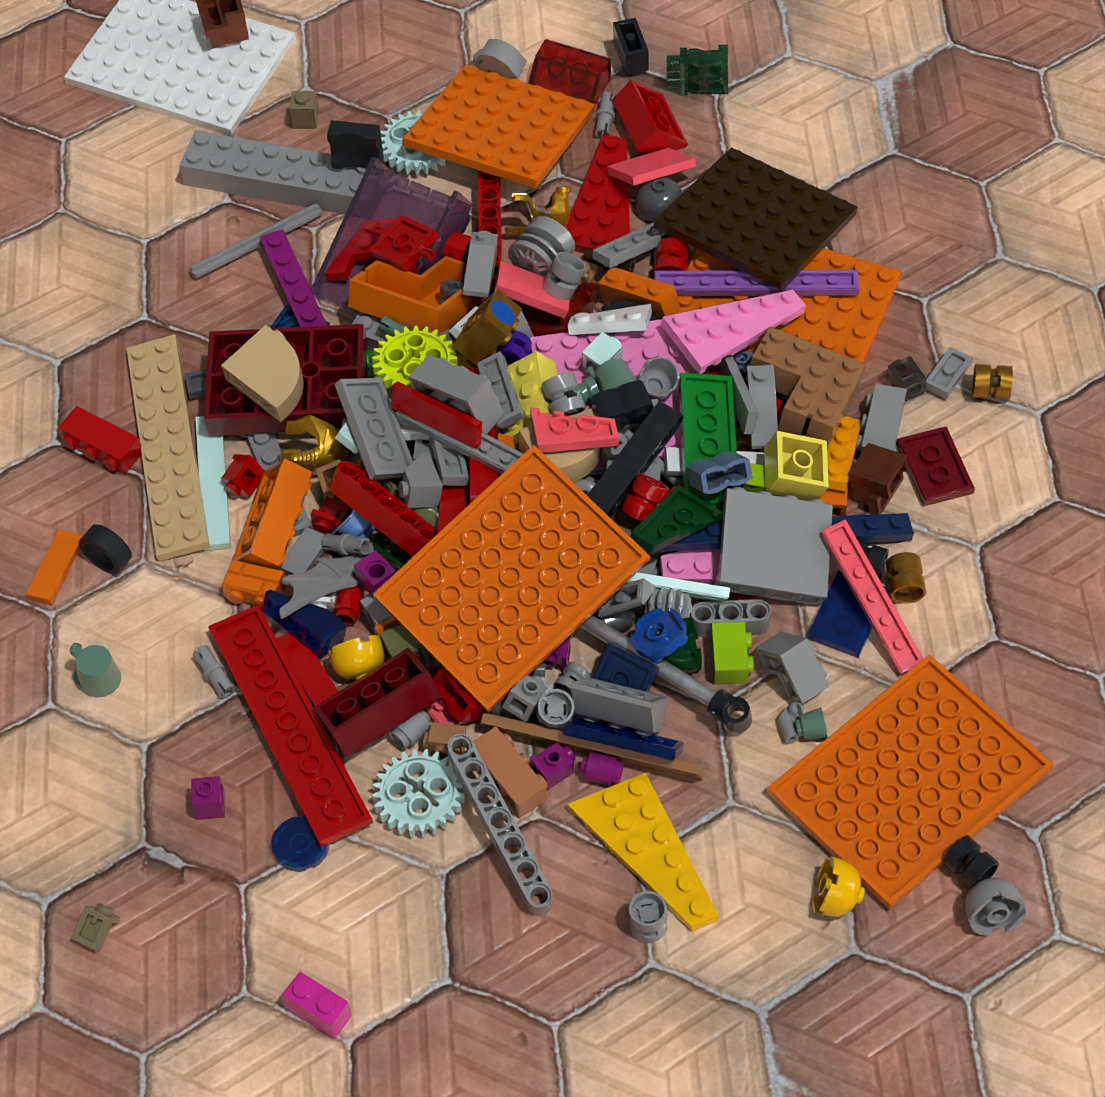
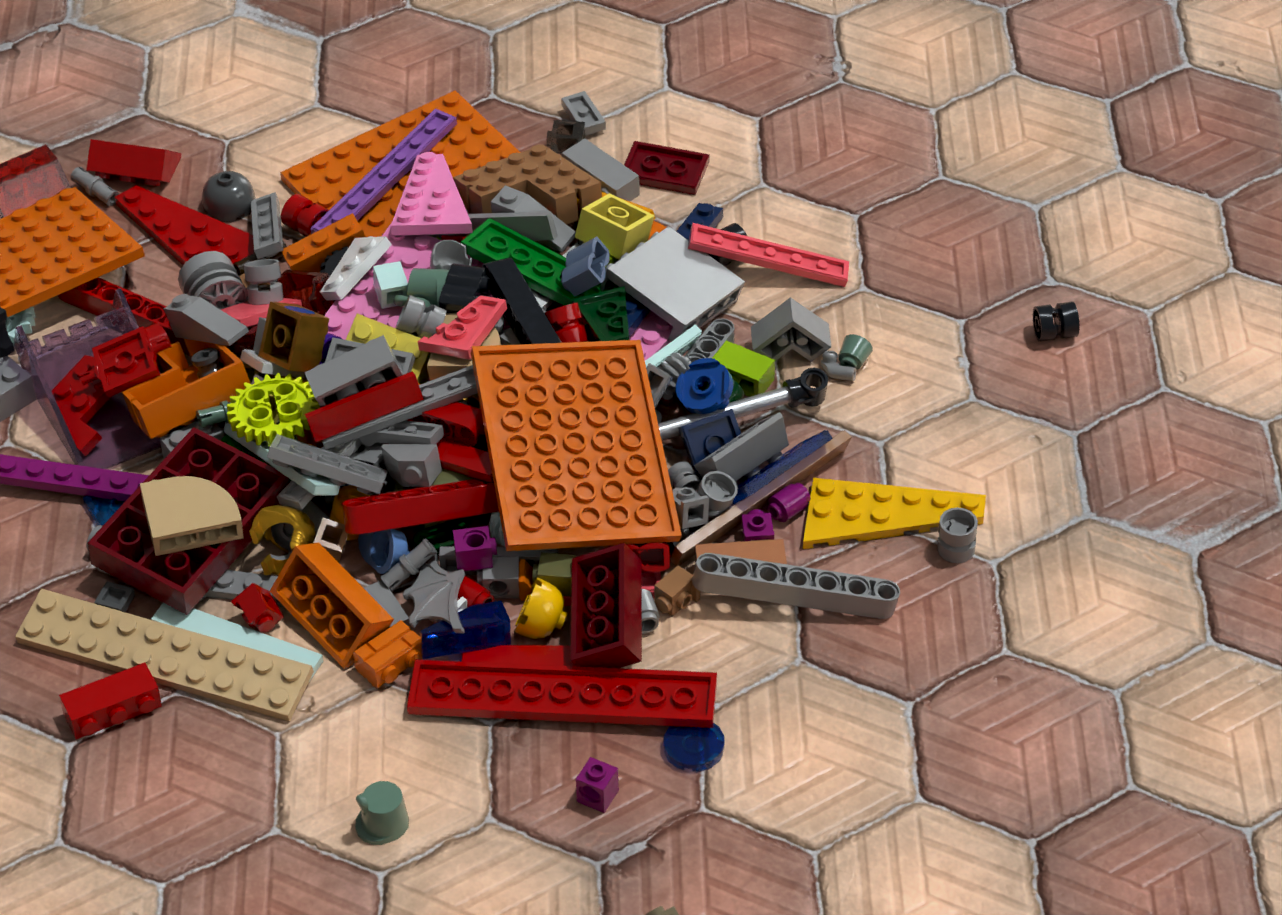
camera: 60 degrees left, 10 degrees down
orange tile [25,529,83,605] -> none
black tyre [79,524,132,574] -> none
light grey pin [193,645,236,698] -> none
dark pink brick [282,971,352,1039] -> none
red bracket [310,497,351,535] -> none
light aqua gear [372,749,465,837] -> none
pearl gold piece [505,186,571,235] -> none
coral tile [607,148,696,186] -> none
black brick [613,17,649,76] -> none
dark brown plate [653,147,858,290] -> none
clear green hips [667,44,728,95] -> none
orange plate [767,654,1053,910] -> none
clear blue tile [807,570,890,658] -> none
yellow cylinder [812,856,865,917] -> none
copper plate [848,443,909,515] -> none
pearl gold wheel [886,552,926,604] -> none
light grey cylinder [965,878,1027,936] -> none
pearl gold wheel [972,364,1013,400] -> none

